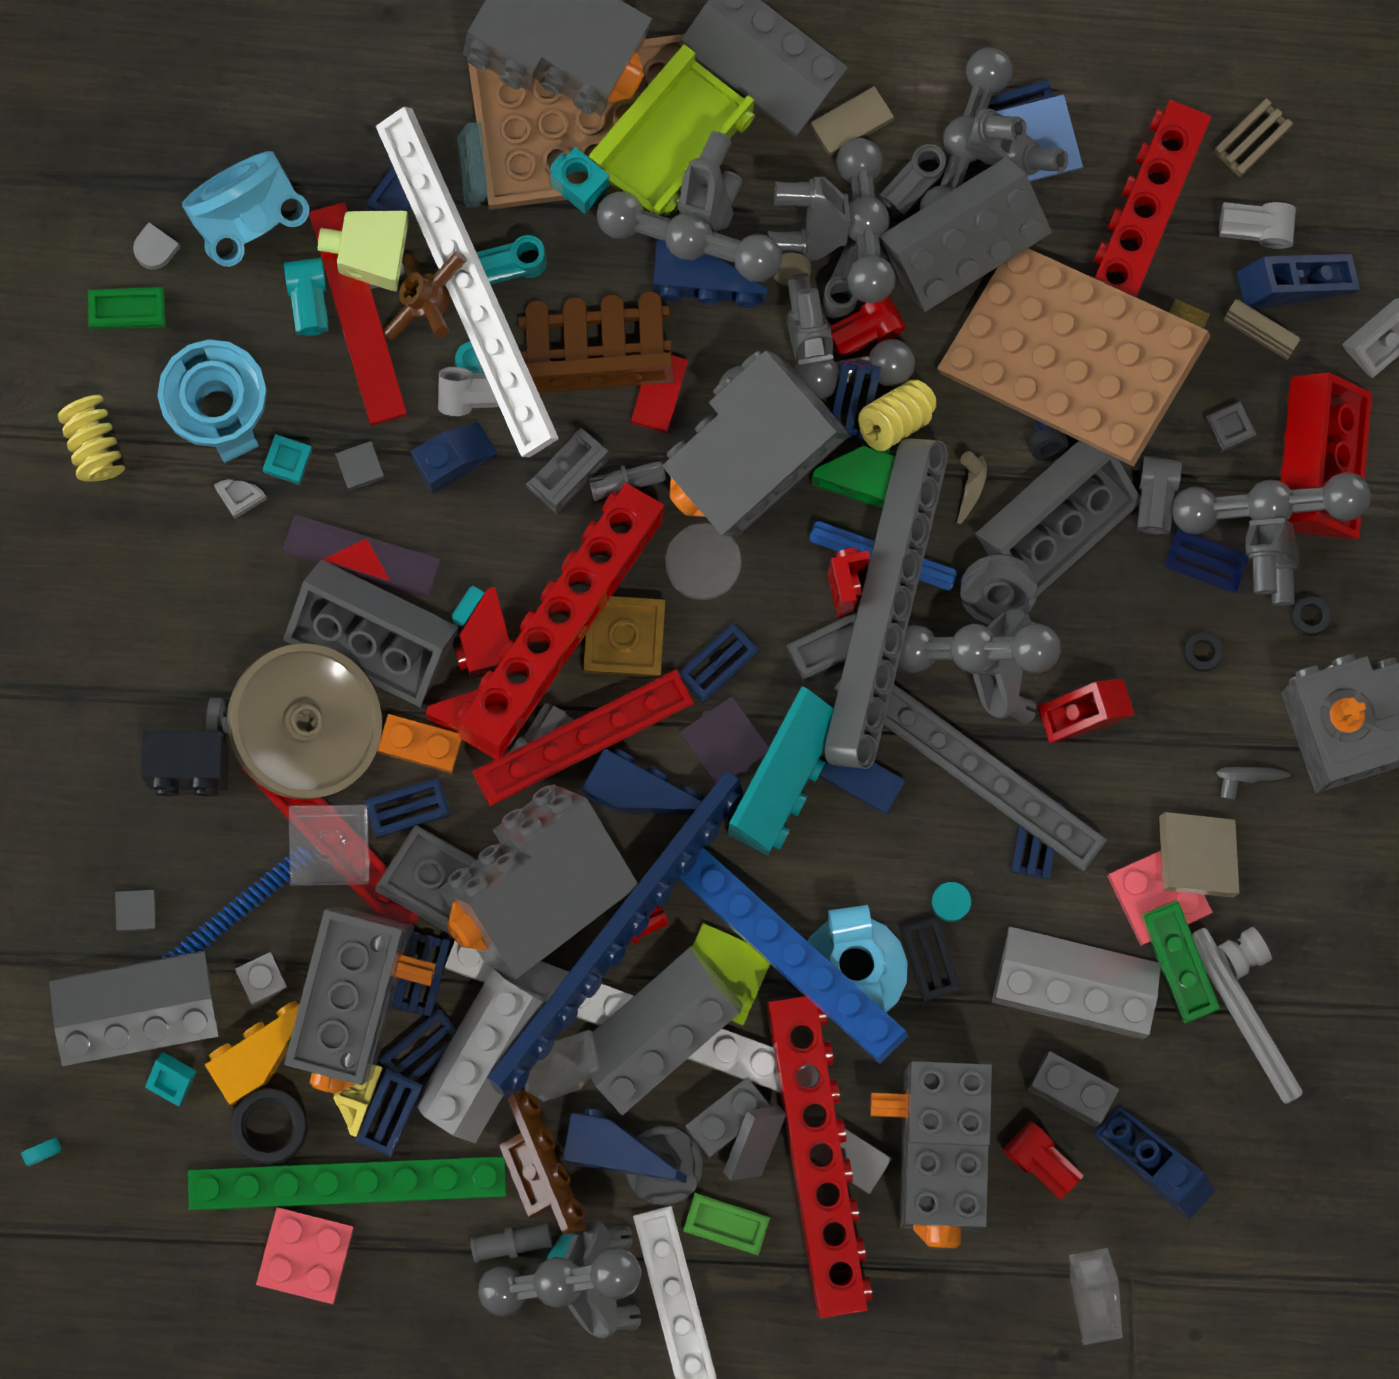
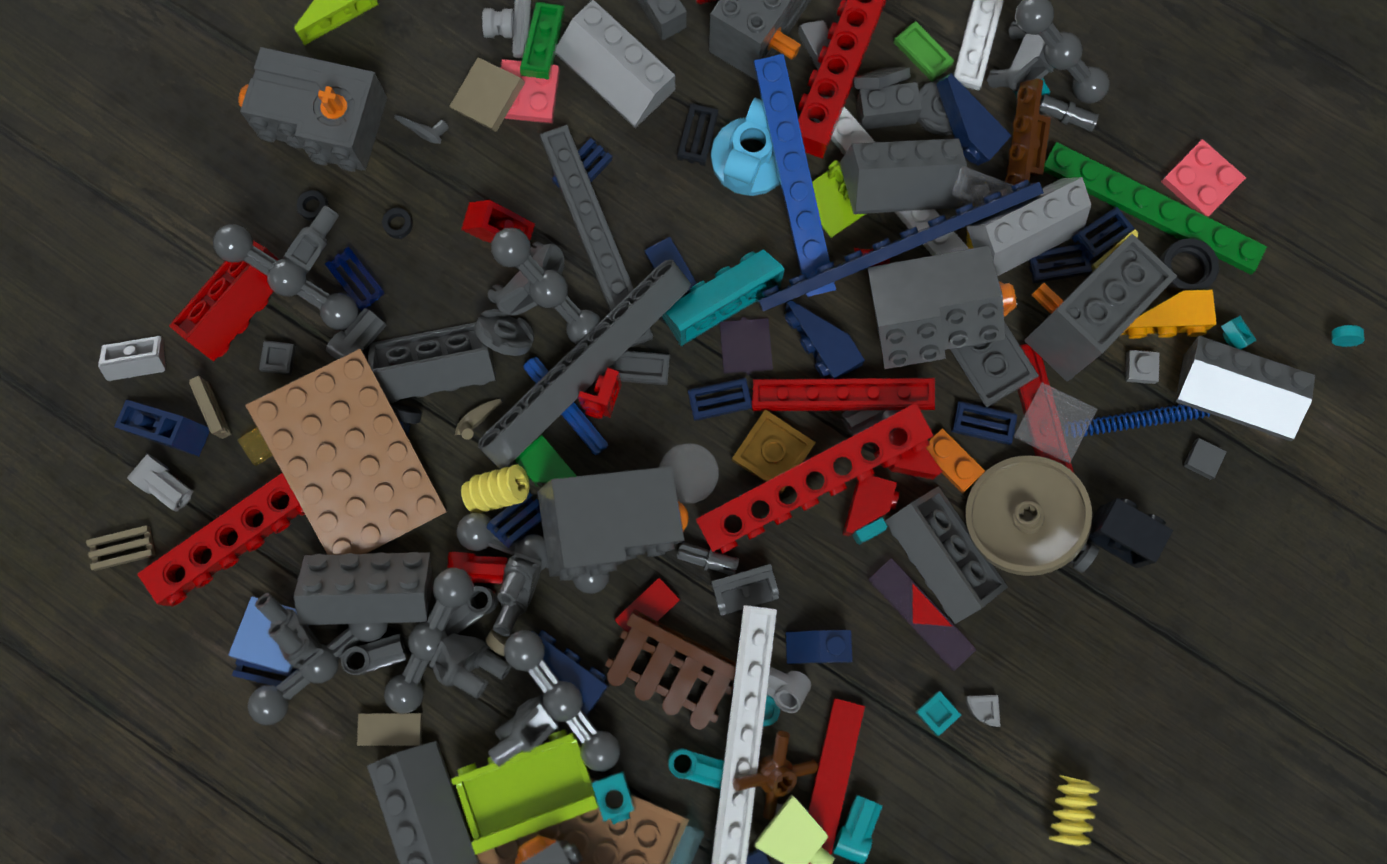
camera: 145 degrees left, 0 degrees up
medium azure piece [157,340,267,463] -> none
dark grey tile [335,441,385,491] -> none
dark blue tile [393,931,451,1017] -> none
teal tile [931,882,971,922] -> none

